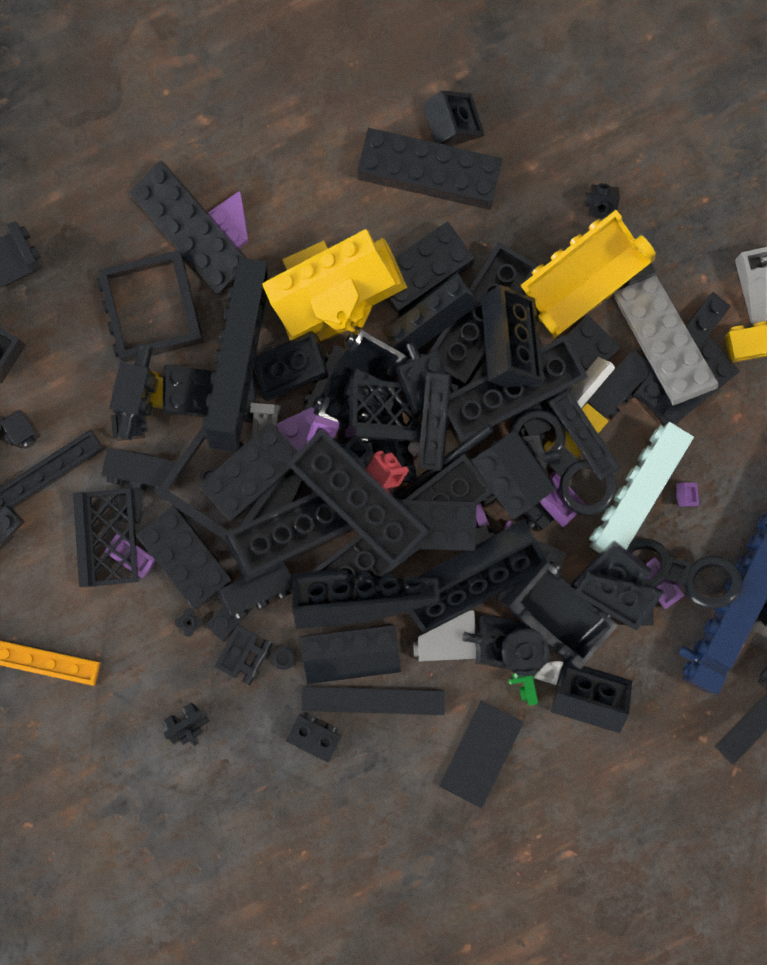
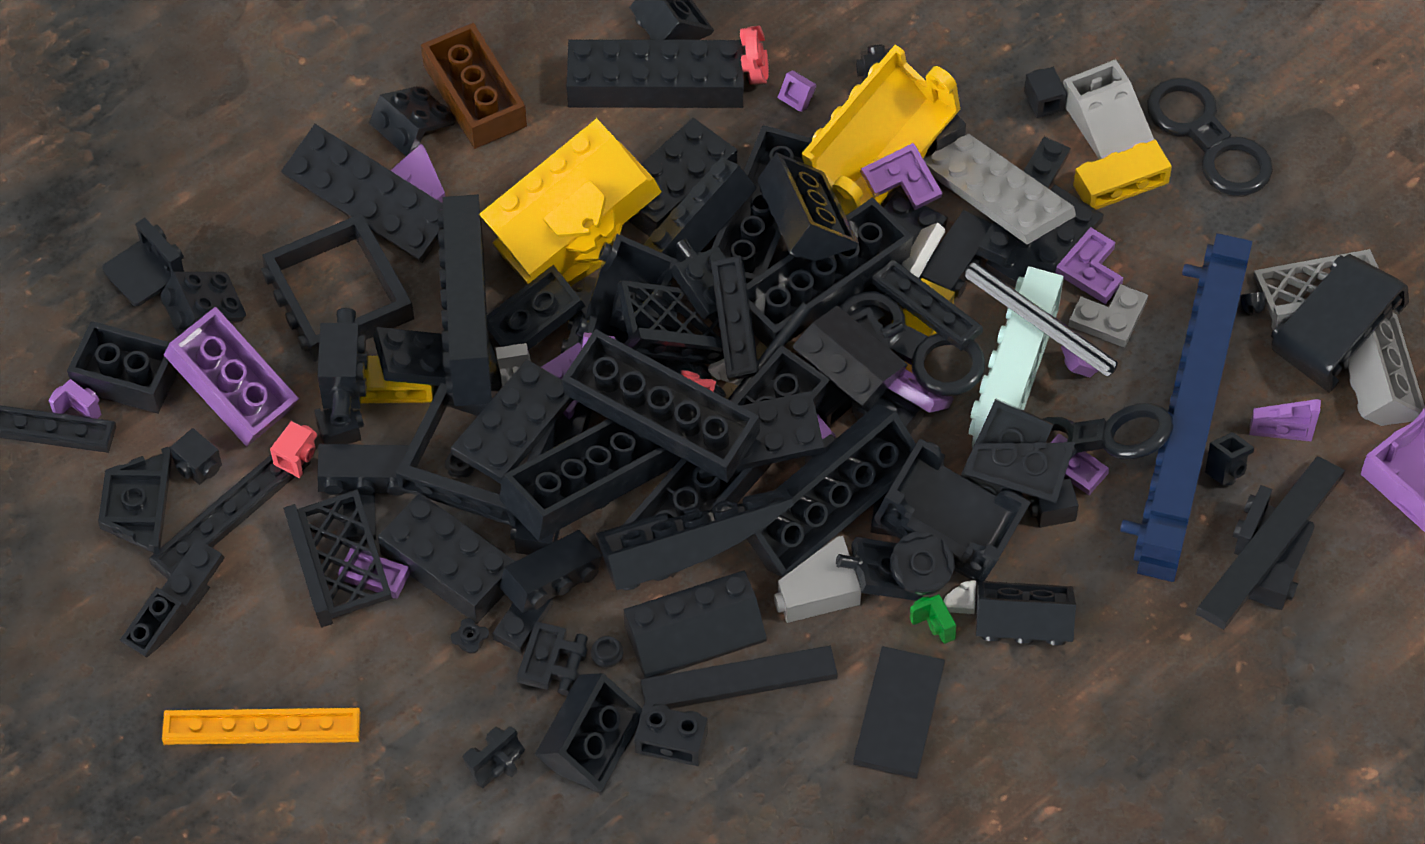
camera: 15 degrees left, 25 degrees down
none -> black bracket [160,271,246,336]
none -> medium lavender brick [164,307,299,447]
none -> coral brick [270,421,317,478]
none -> black bracket [369,86,456,156]
none -> reddish brown brick [421,22,527,149]
none -> black slope [535,673,642,792]
none -> coral plate [740,25,769,85]
none -> medium lavender tile [777,70,816,112]
none -> medium lavender plate [860,143,942,210]
none -> axle [964,262,1118,376]
none -> black brick [1024,66,1067,118]
none -> medium lavender plate [1055,227,1123,304]
none -> light grey plate [1068,284,1148,348]

